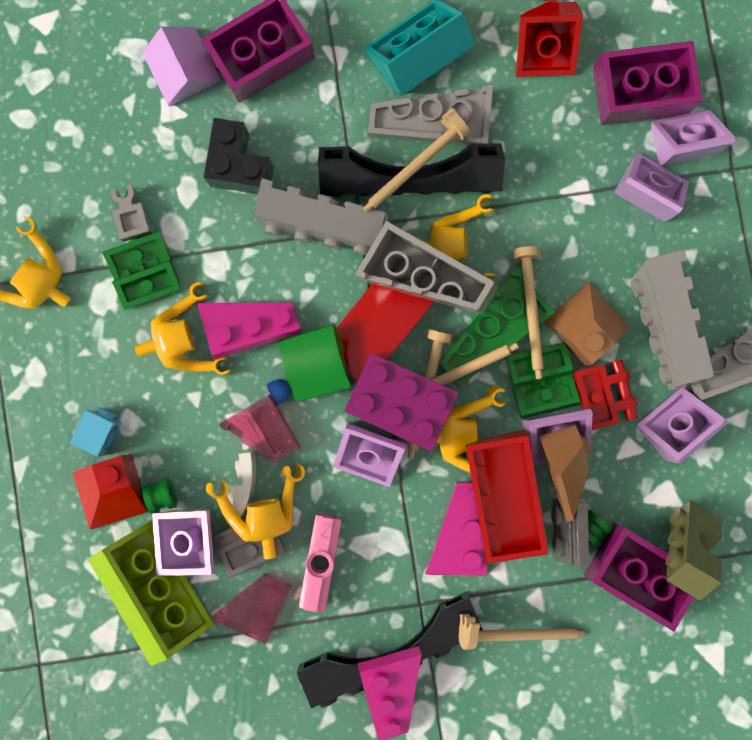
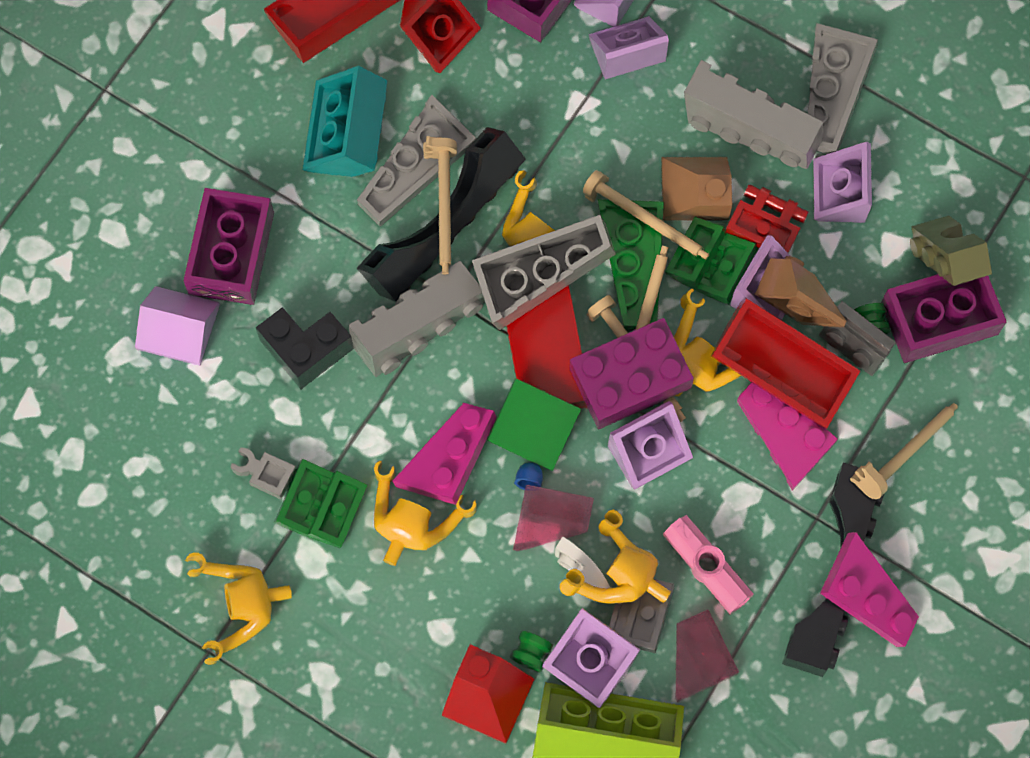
camera: 55 degrees left, 15 degrees down
medium azure brick [69,407,122,457] -> none

